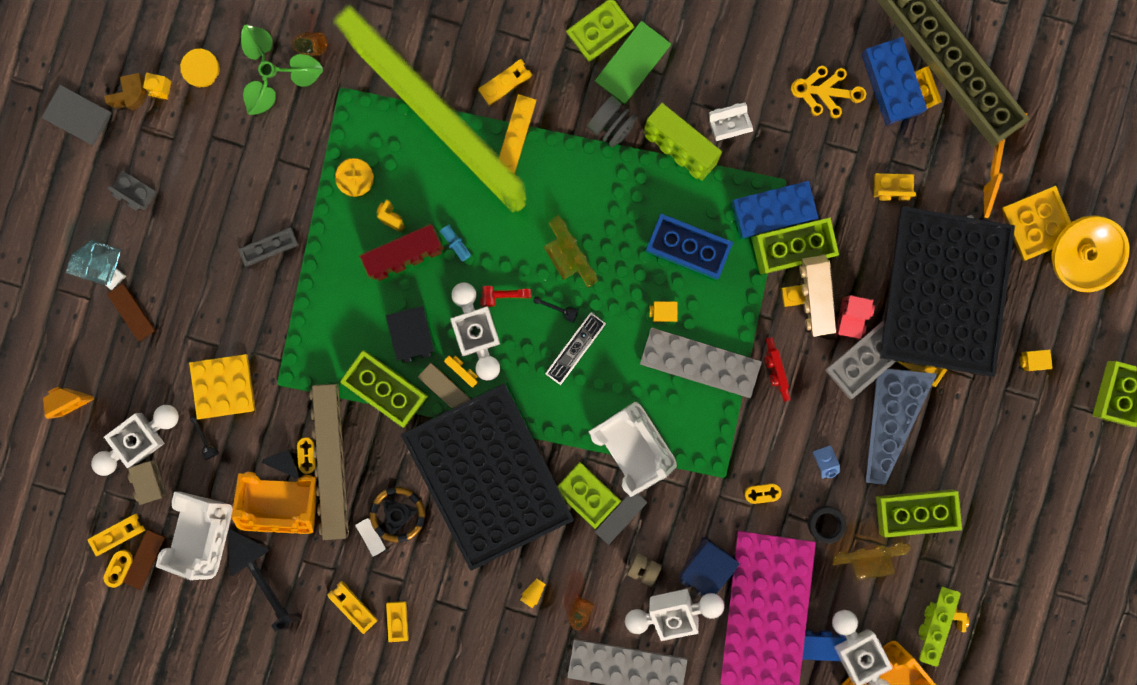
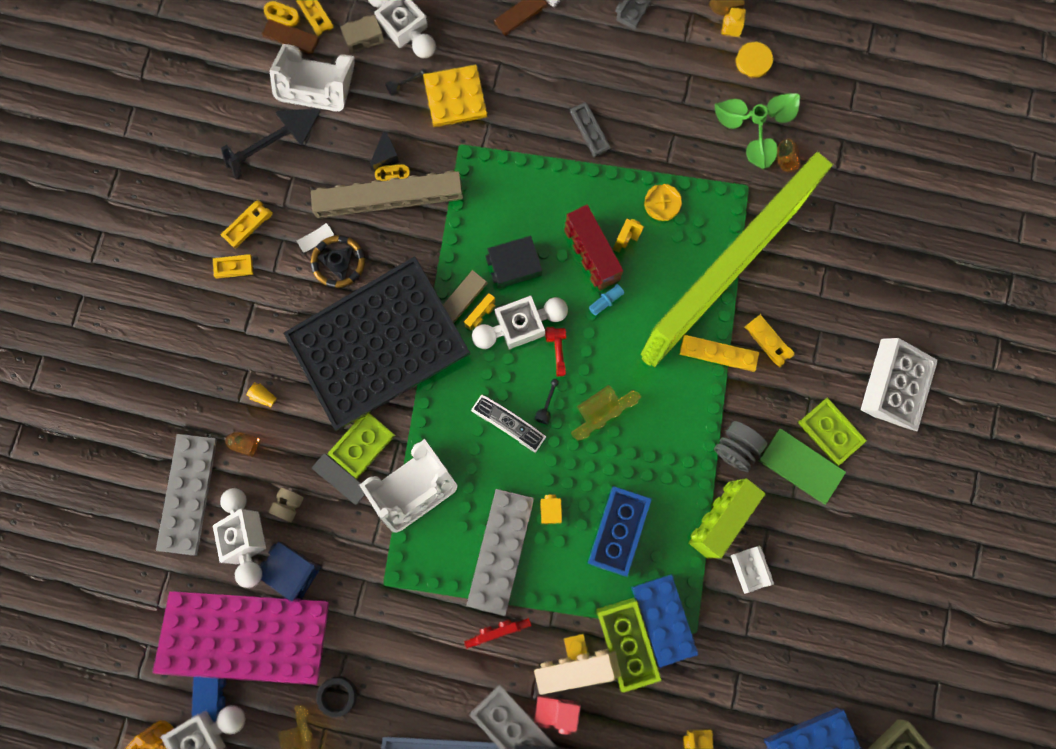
camera: 85 degrees right, 10 degrees down
light orange windscreen [231,472,317,534] -> none
lime brick [340,350,428,428] -> none
yellow beam [744,483,782,504] -> none
yellow plant [791,66,866,118] -> none
medium blue bracket [813,445,840,479] -> none

